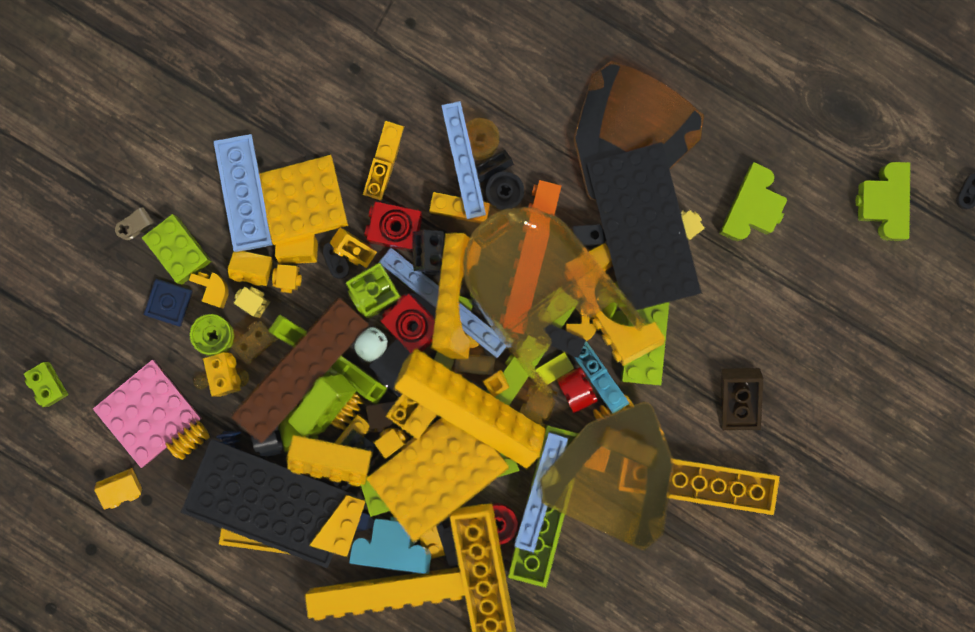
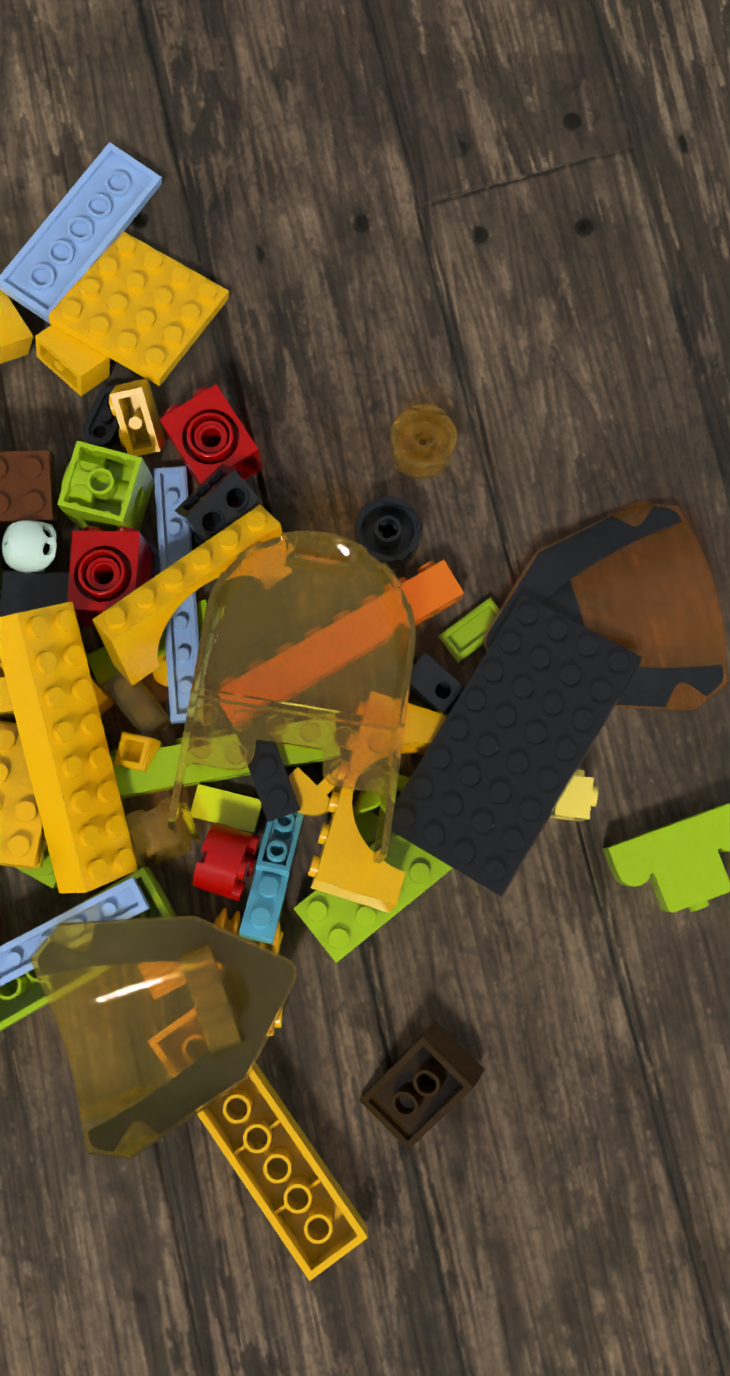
camera: 45 degrees right, 5 degrees down
yellow brick [272,264,302,293] -> none
yellow slope [363,121,405,200] -> none
yellow brick [429,192,490,224] -> none
light blue plate [441,101,486,220] -> none
black plate [455,150,514,183] -> none
none -> lime tile [438,597,501,664]

